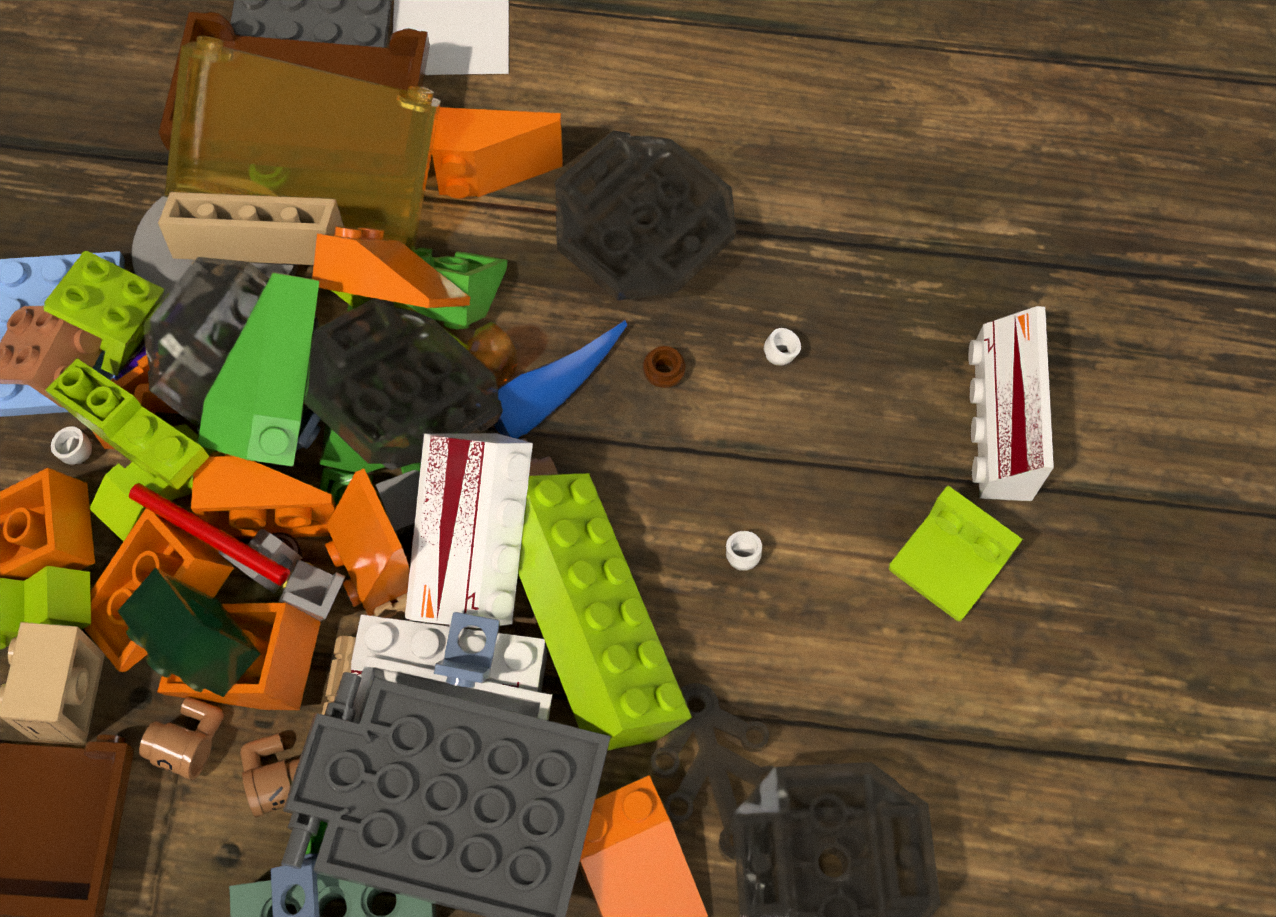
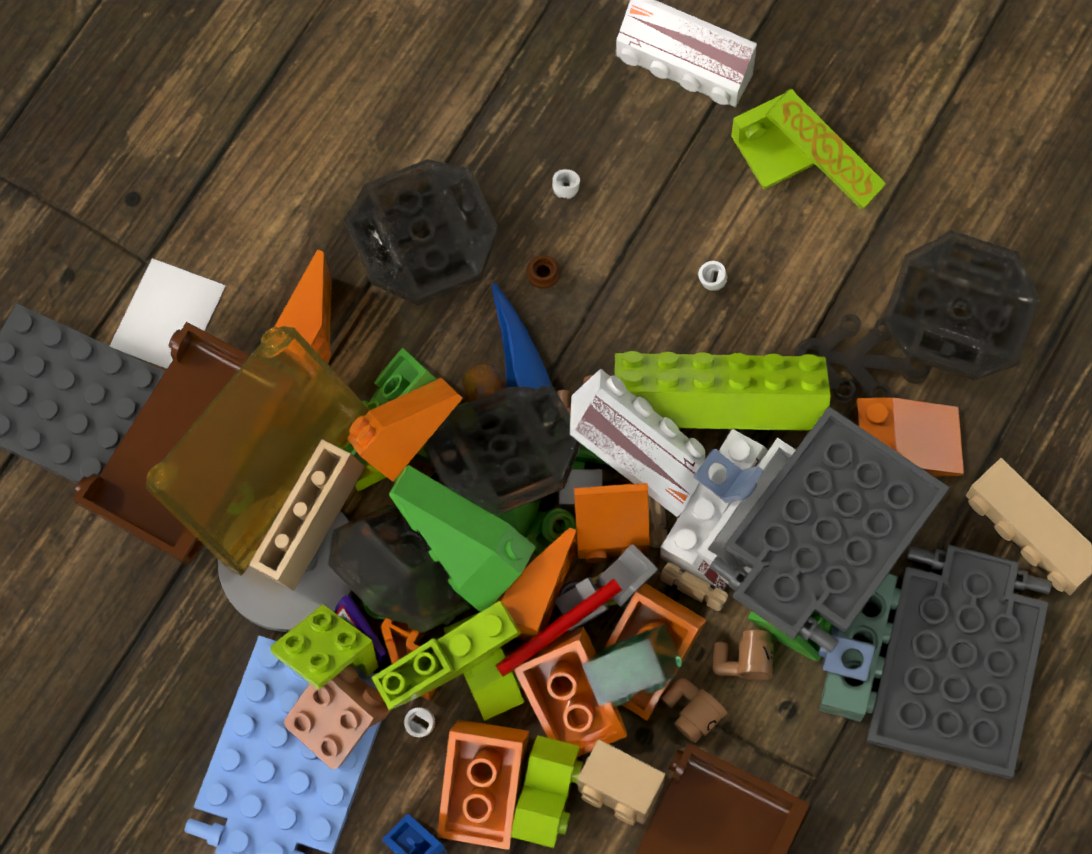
camera: 60 degrees left, 5 degrees up
none -> lime tile [765,89,886,209]

